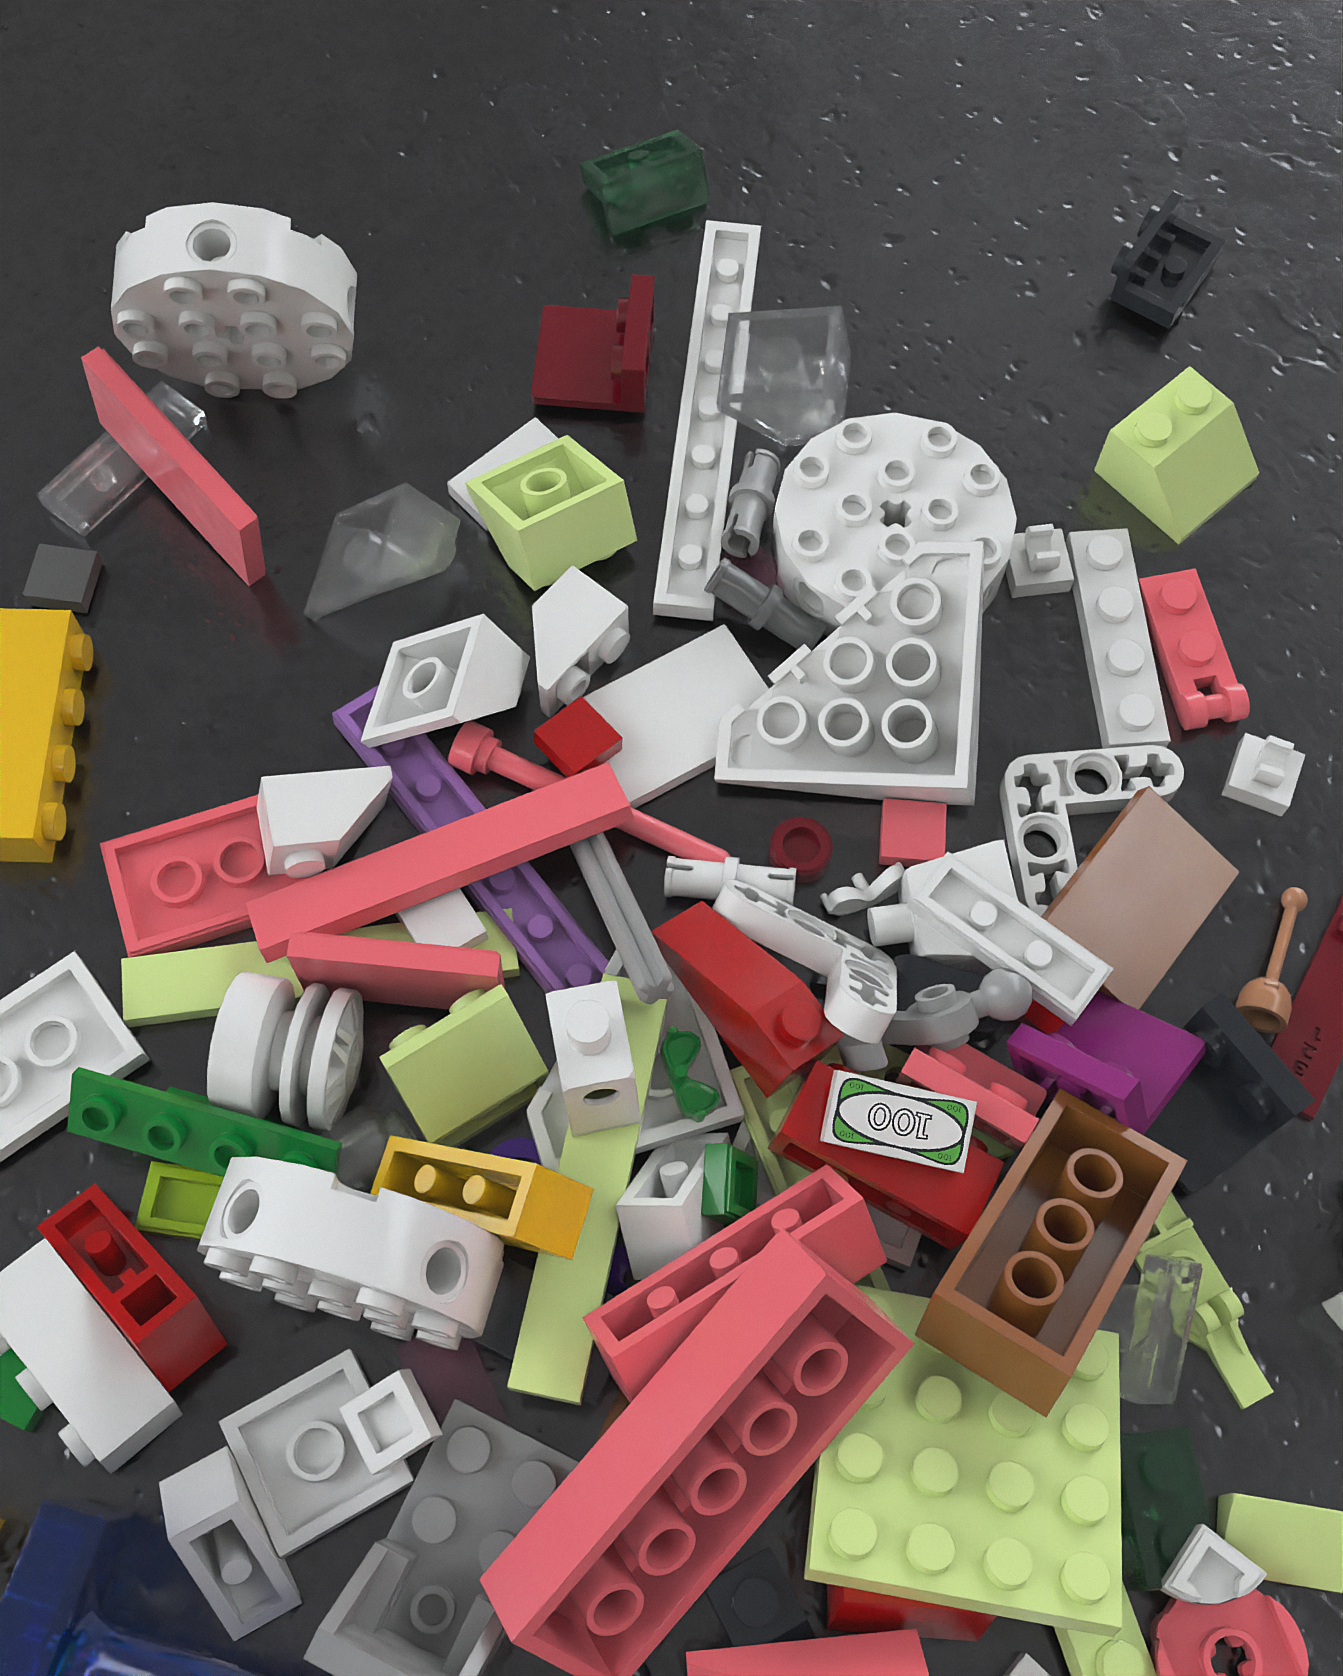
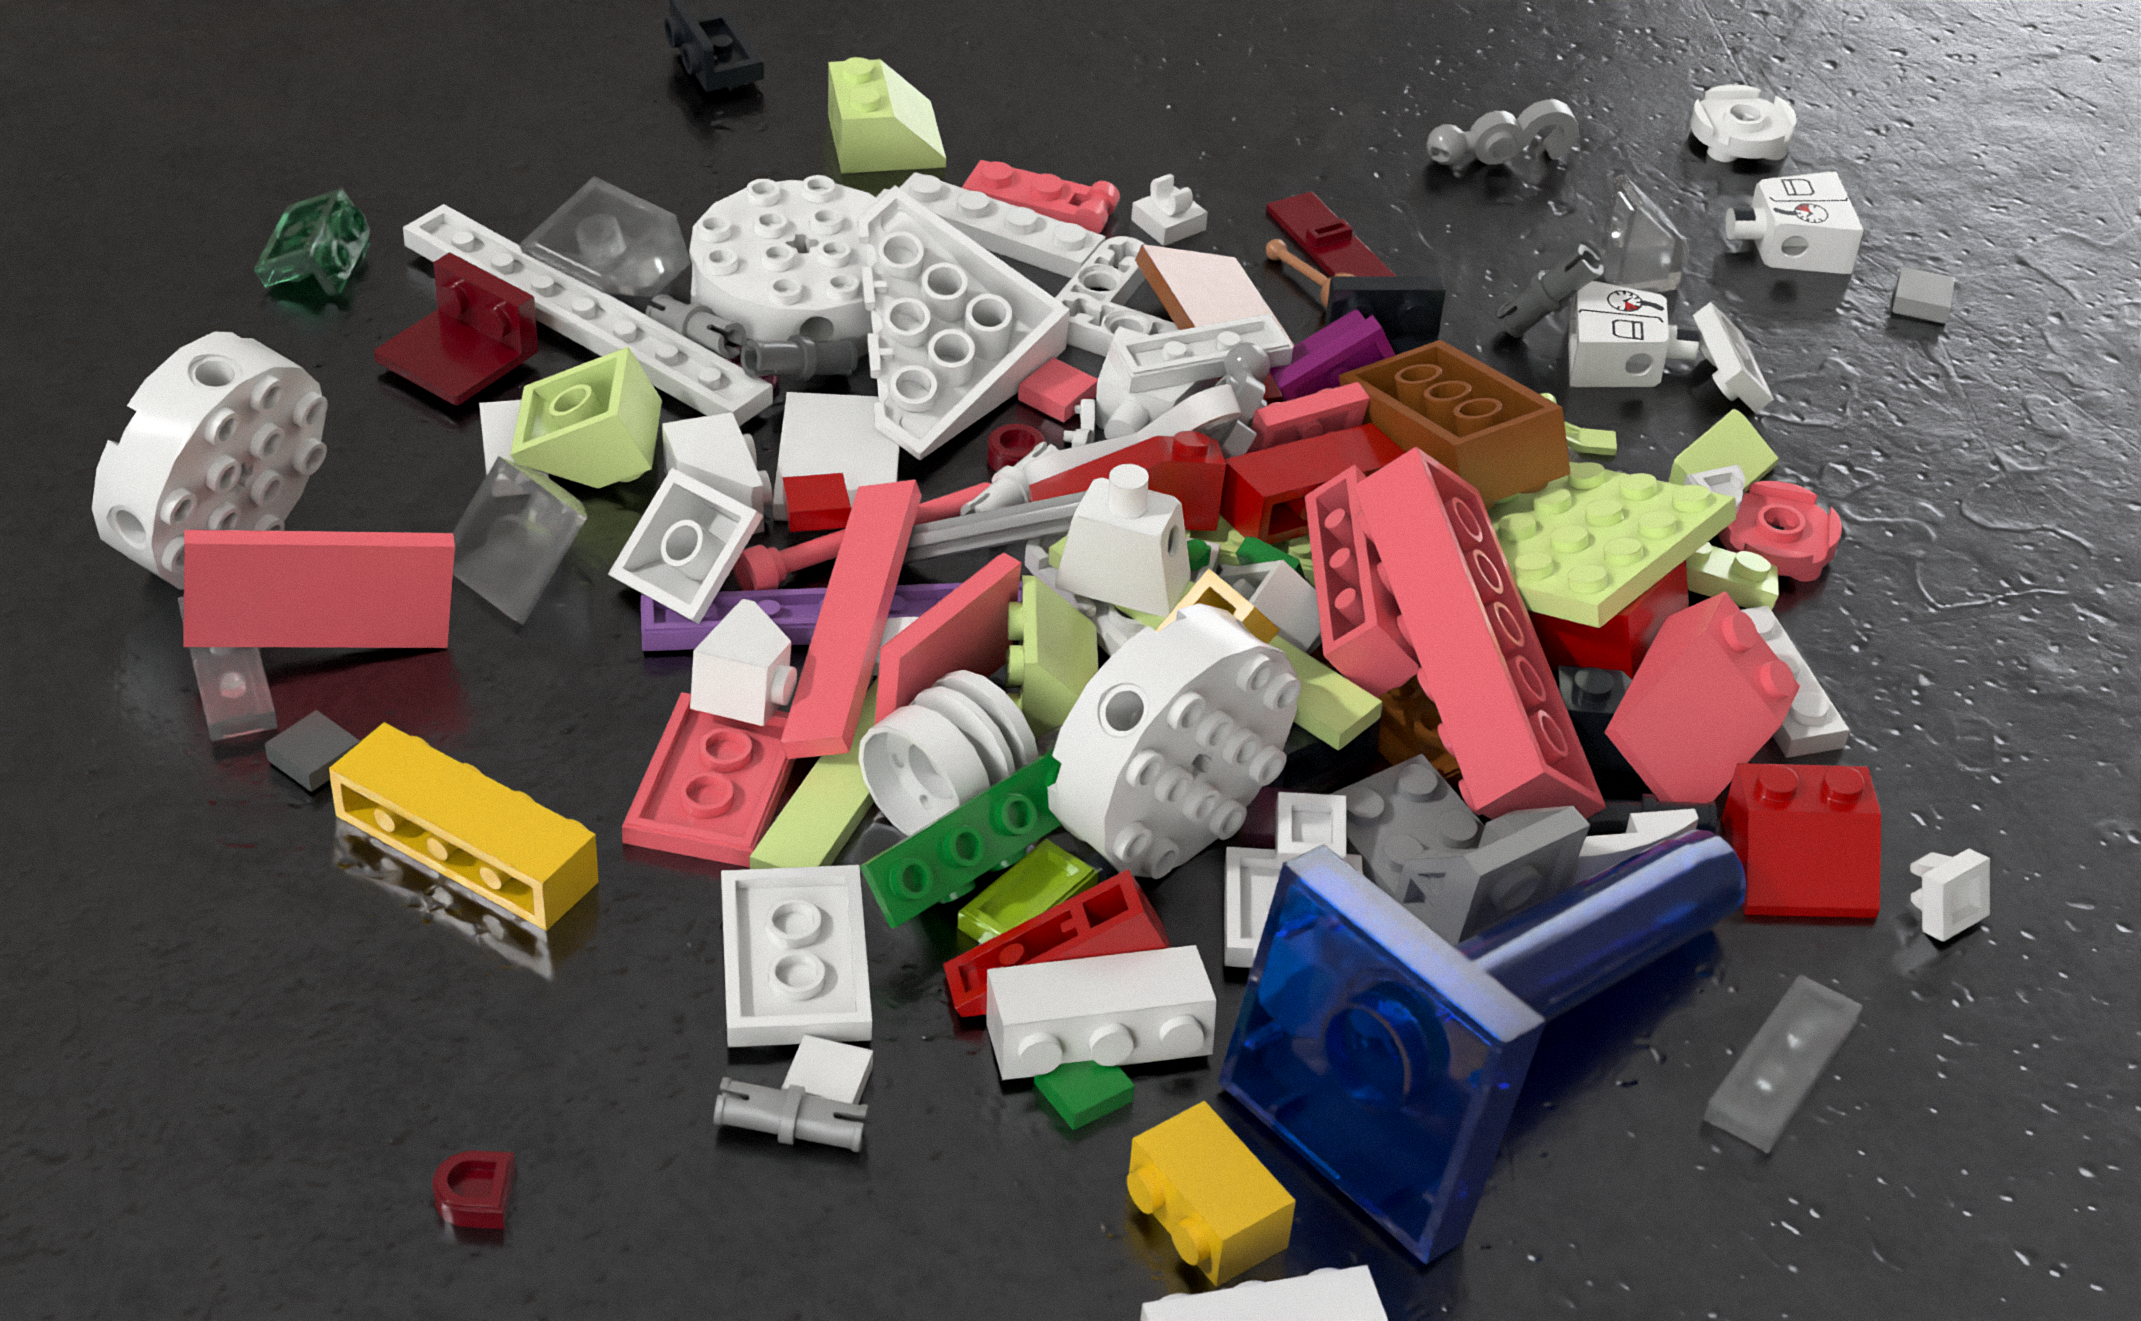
camera: 60 degrees left, 25 degrees down
white tile [819,1070,977,1173] -> none

